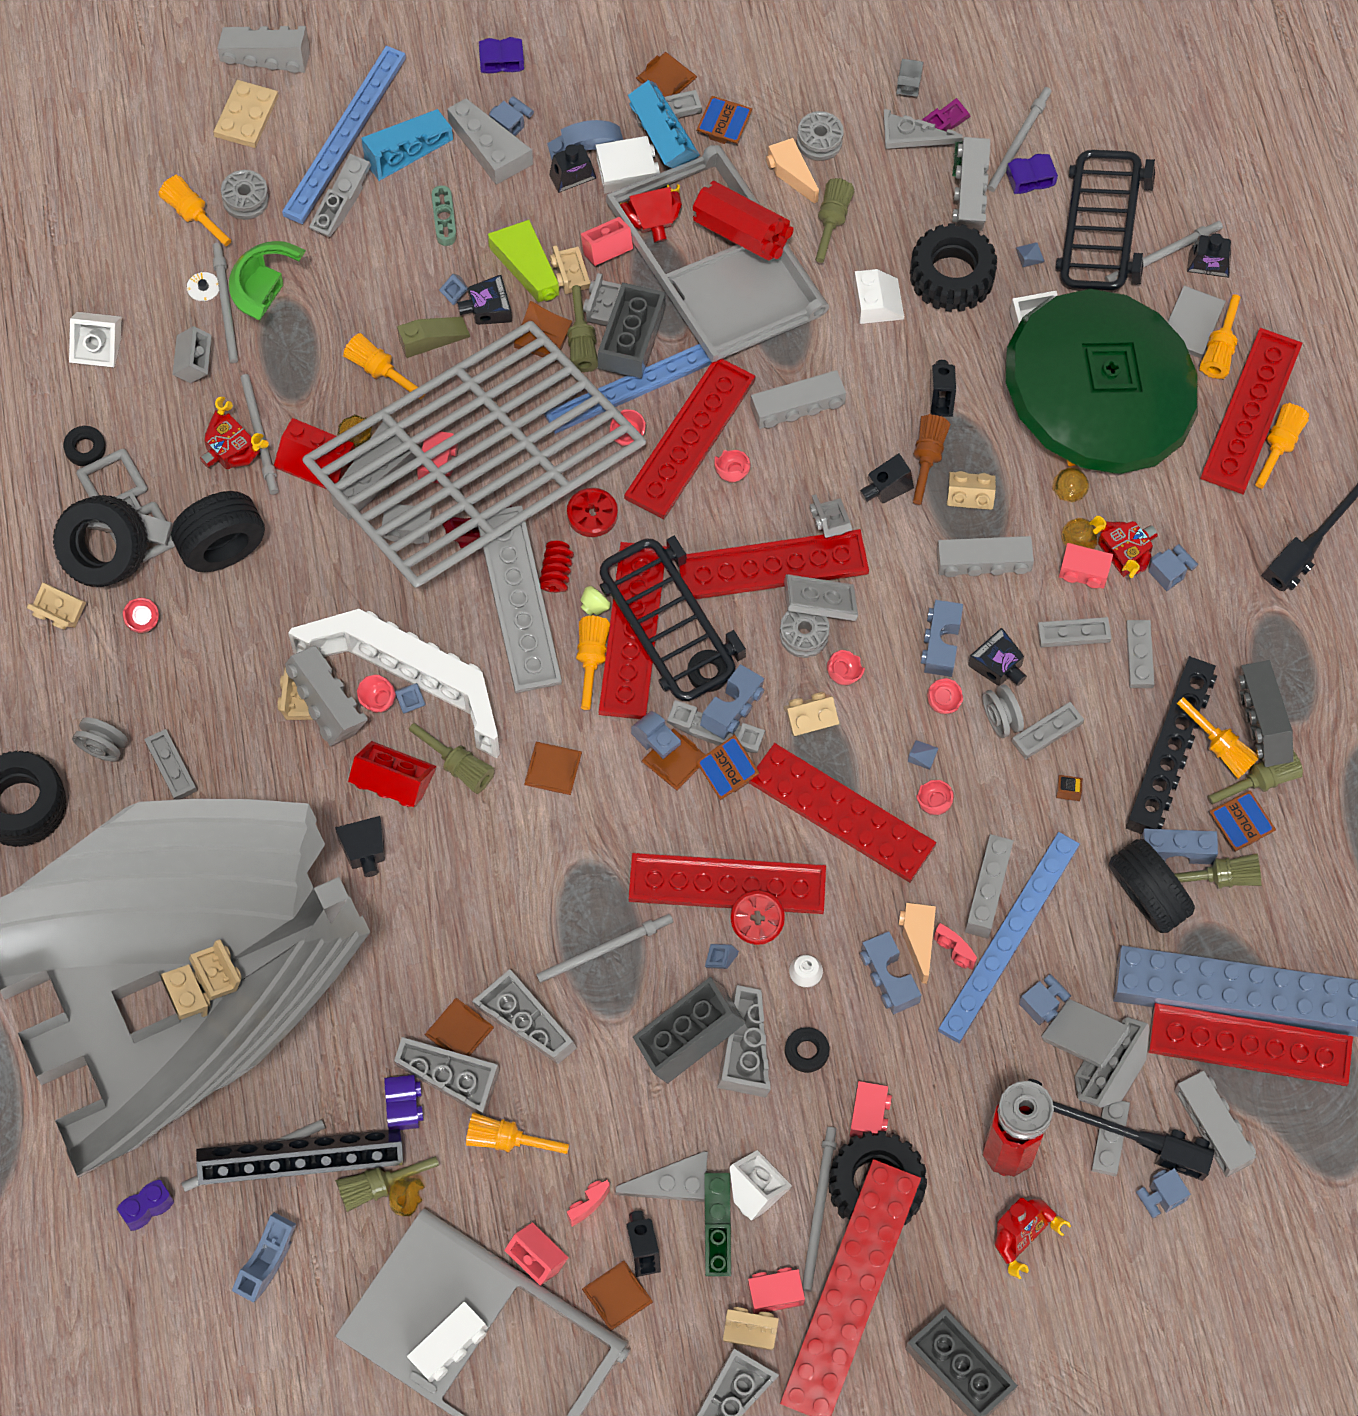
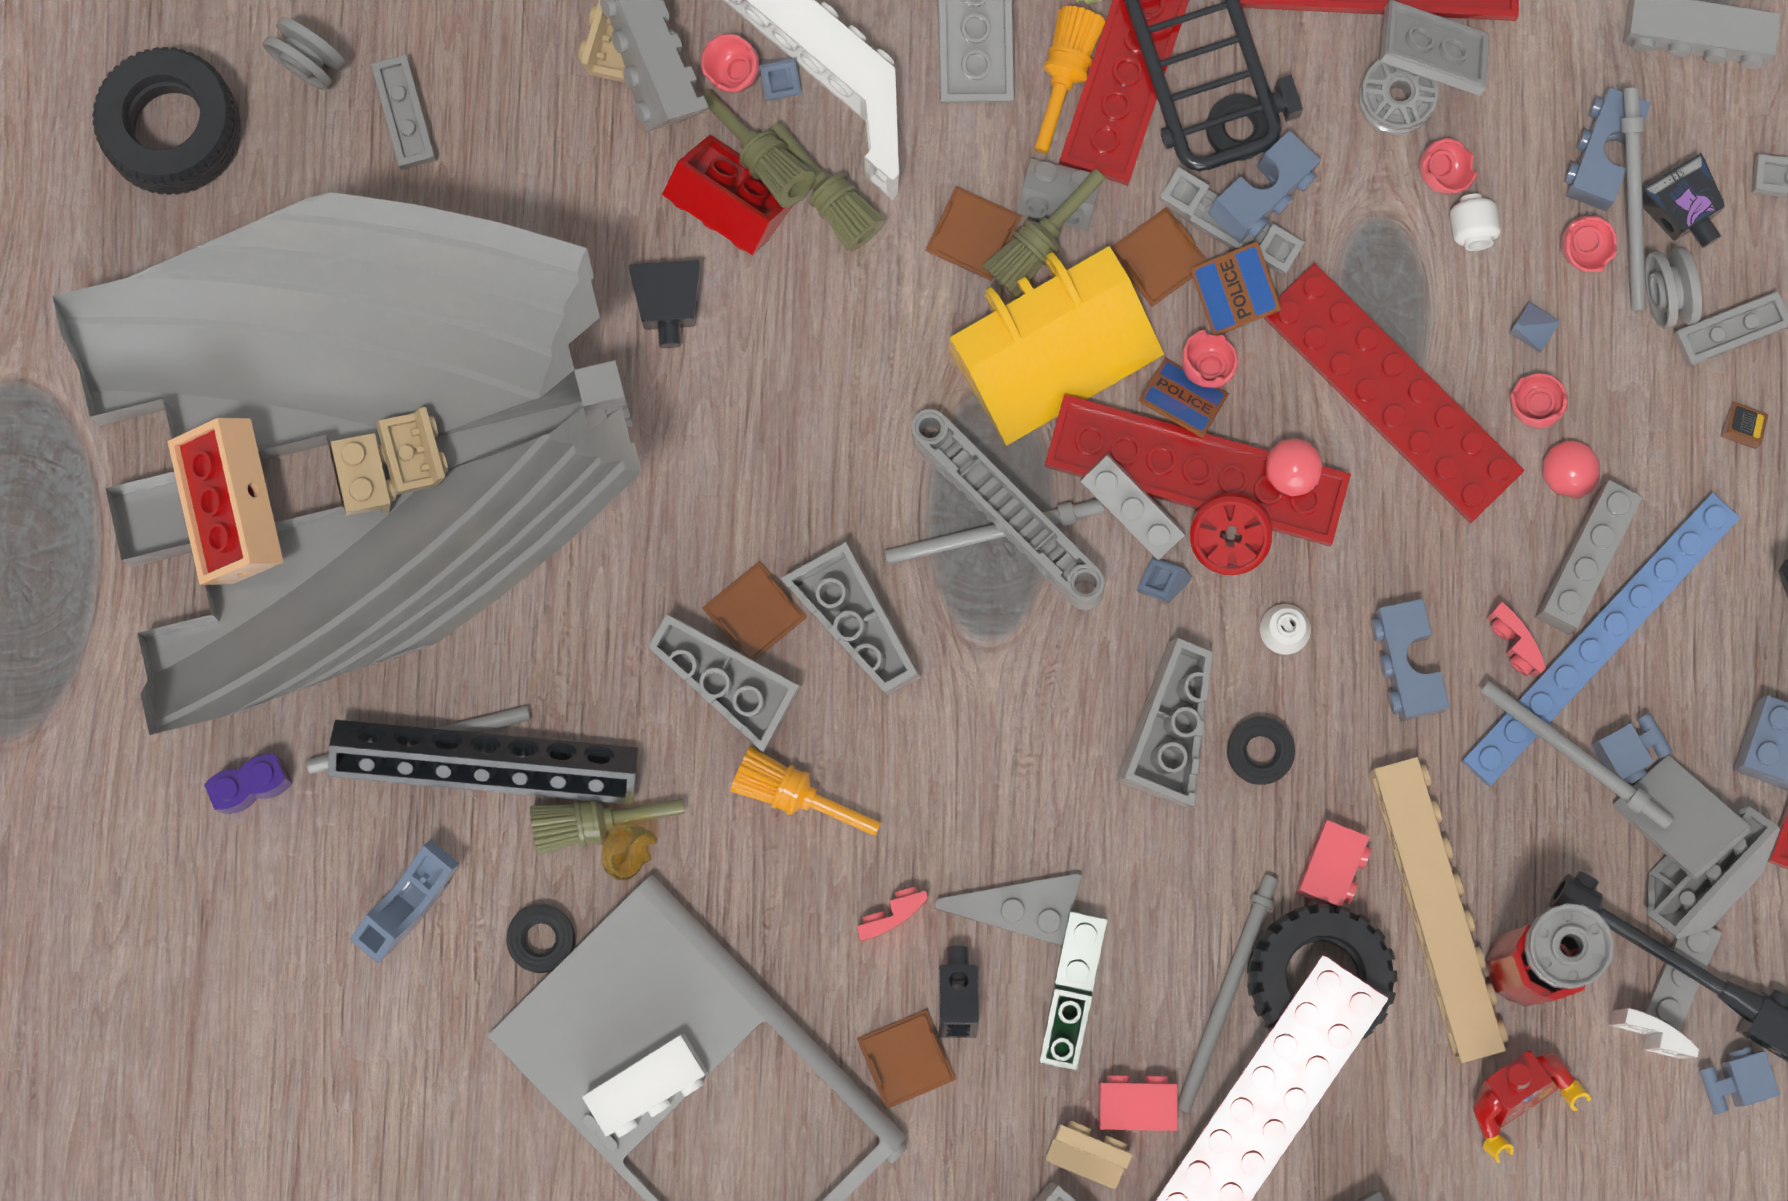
camera: 10 degrees right, 15 degrees up
dark purple brick [384,1075,424,1130] -> none
coral brick [504,1222,569,1286] -> none
sand blue brick [631,711,681,759] -> none
dark grey brick [633,977,746,1084] -> none
white slope [730,1150,792,1221] -> none
tan bracket [783,692,839,736] -> none
light nougat slope [899,903,936,984] -> none
none -> light nougat brick [167,418,284,585]
none -> black tyre [506,904,575,973]
none -> olive piece [701,90,816,208]
none -> light grey gear [911,409,1105,610]
none -> yellow piece [948,246,1165,446]
none -> olive piece [982,169,1106,299]
none -> light grey bracket [1017,158,1099,230]
none -> light grey plate [1080,453,1185,560]
none -> piece [1138,357,1229,438]
none -> coral hair [1181,330,1238,388]
none -> coral hair [1266,438,1322,496]
none -> tan brick [1369,757,1508,1064]
none -> white head [1450,193,1501,251]
none -> light grey bar [1480,681,1674,830]
none -> coral hair [1543,441,1600,499]
none -> white slope [1609,1008,1699,1059]
none -> light grey bar [1621,87,1646,310]

